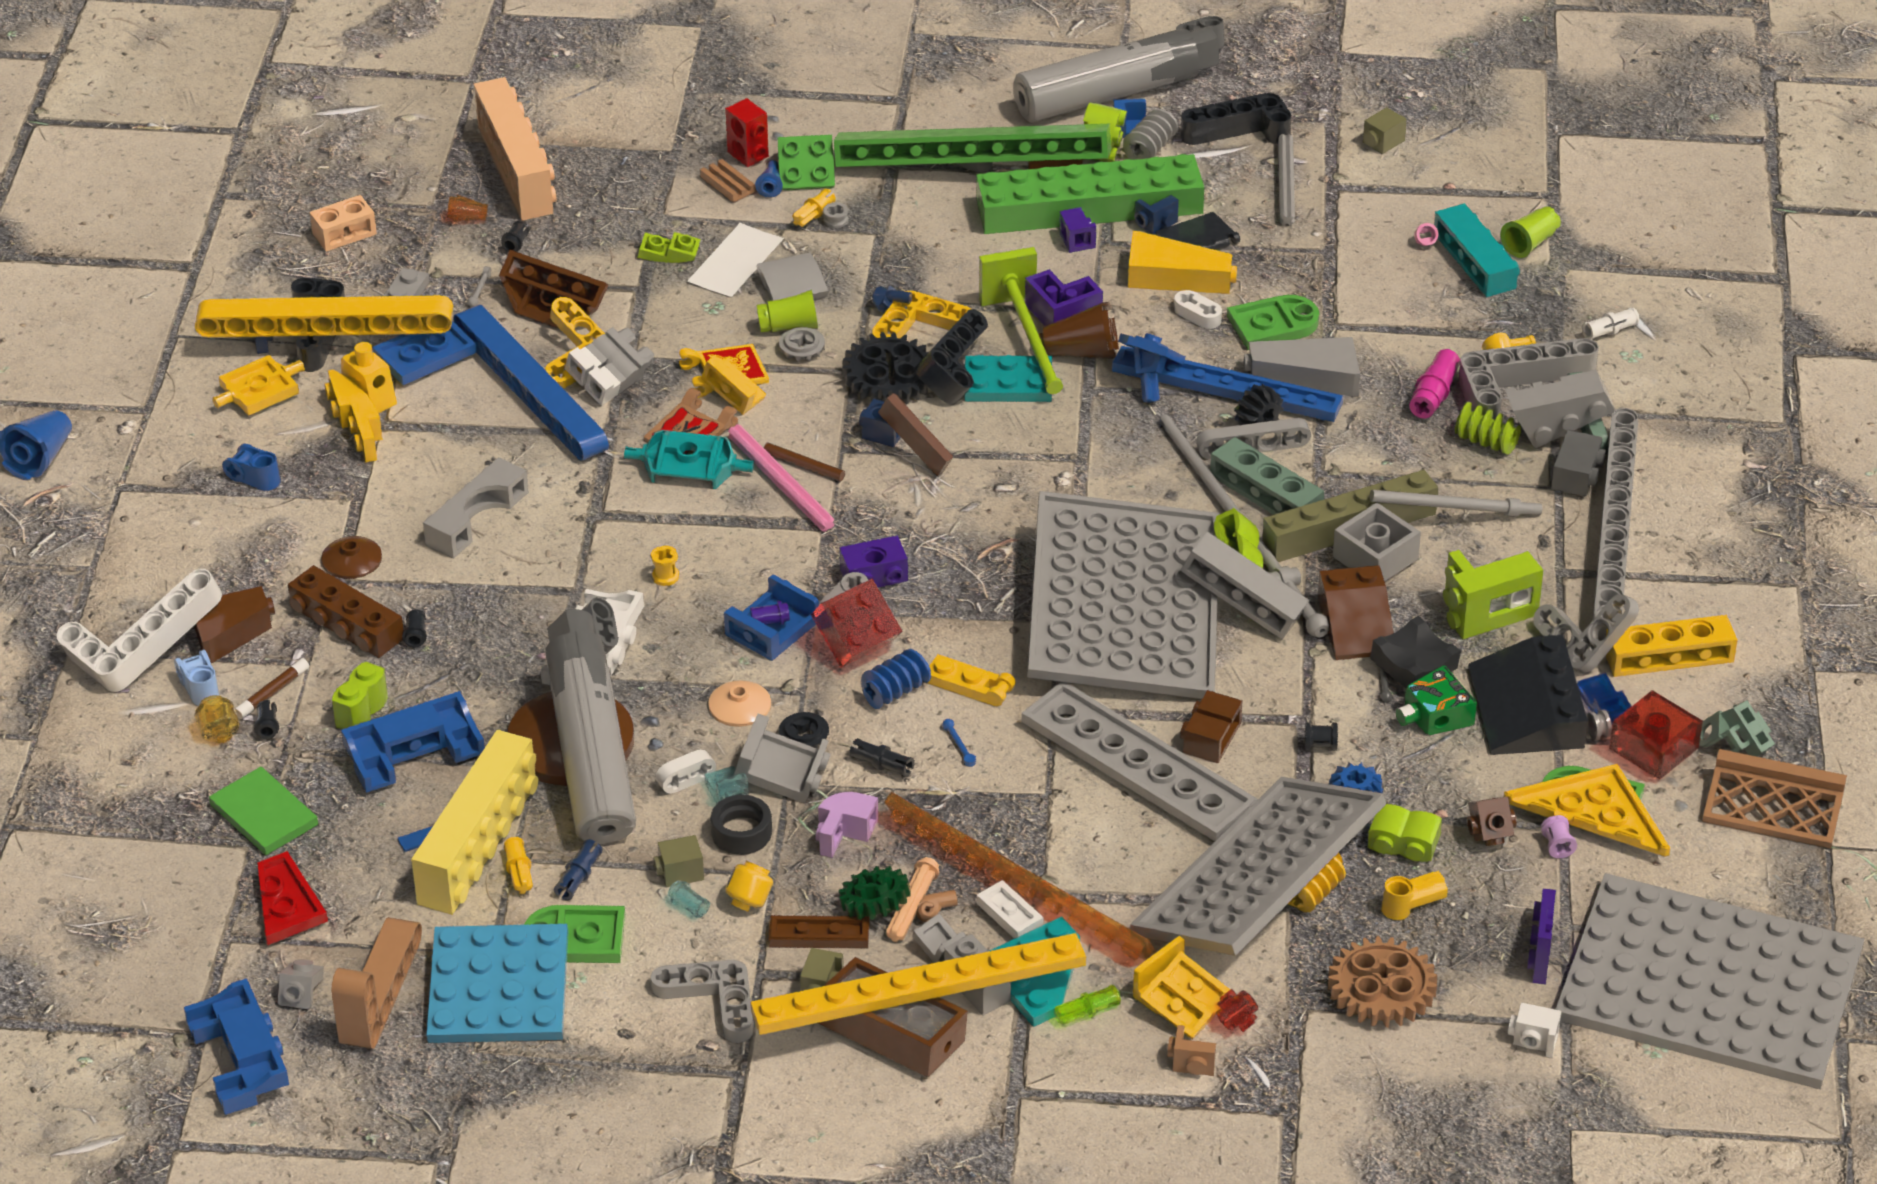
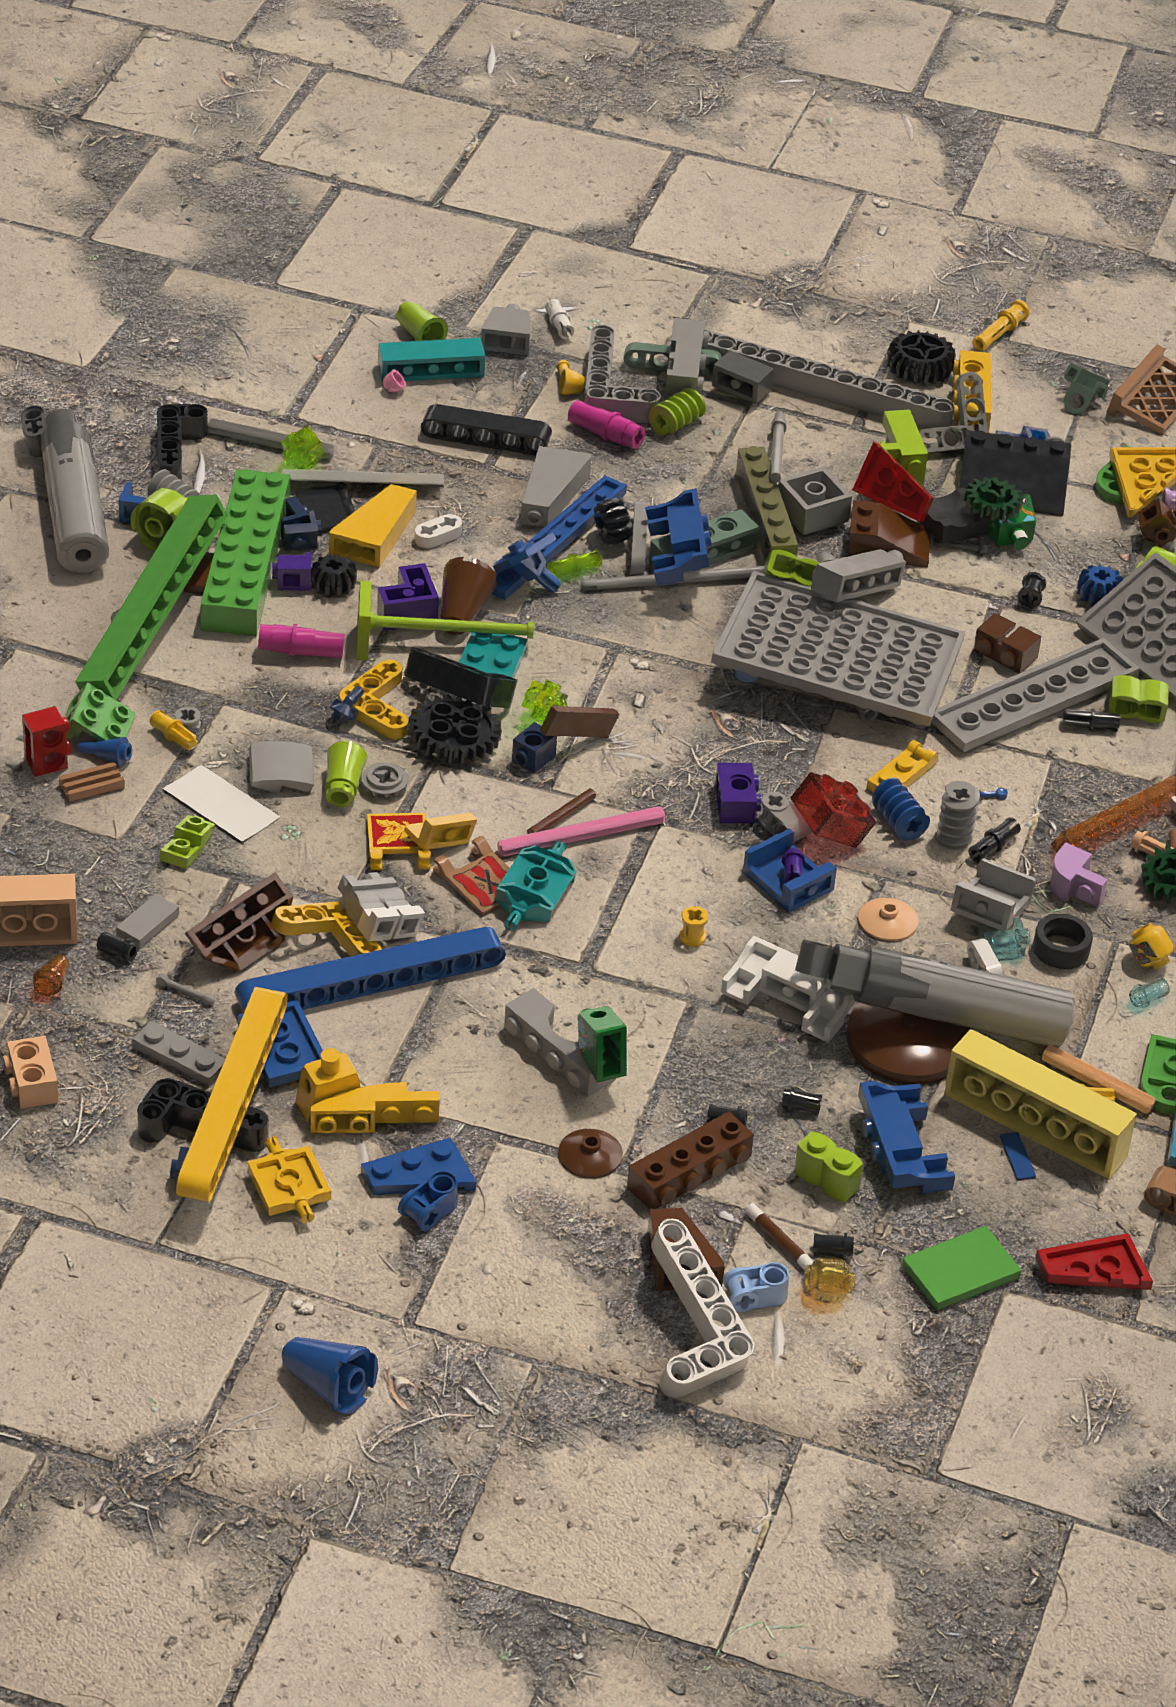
camera: 80 degrees left, 0 degrees up
dark blue pin [554,839,603,900] -> none
olive brick [653,835,704,888] -> none
black gear [779,712,829,748] -> none
bright green tile [1227,295,1319,350] -> none
olive brick [1363,107,1407,154] -> none
clear red brick [1609,690,1703,780] -> none
none -> light grey tile [116,894,179,948]
none -> dark pink piece [258,624,345,659]
none -> clear neon green brick [281,425,326,470]
none -> white tile [282,469,444,485]
none -> dark blue bracket [283,510,322,551]
none -> black gear [311,554,357,598]
none -> blue wing [361,1137,477,1195]
none -> black beam [421,404,552,455]
none -> light grey torso [481,304,530,355]
none -> clear neon green brick [521,679,568,722]
none -> clear neon green pin [546,550,602,577]
none -> green torso [577,1006,627,1083]
none -> blue bracket [645,488,712,587]
none -> black pin [781,1087,822,1115]
none -> red wing [852,441,934,523]
none -> black gear [887,330,956,385]
none -> light grey piece [936,781,980,847]
none -> dark green gear [964,477,1024,521]
none -> yellow pin [972,300,1030,352]
none -> light nougat axle [1042,1045,1156,1114]
none -> black axle [1062,708,1120,732]
none -> lime brick [1108,675,1169,723]

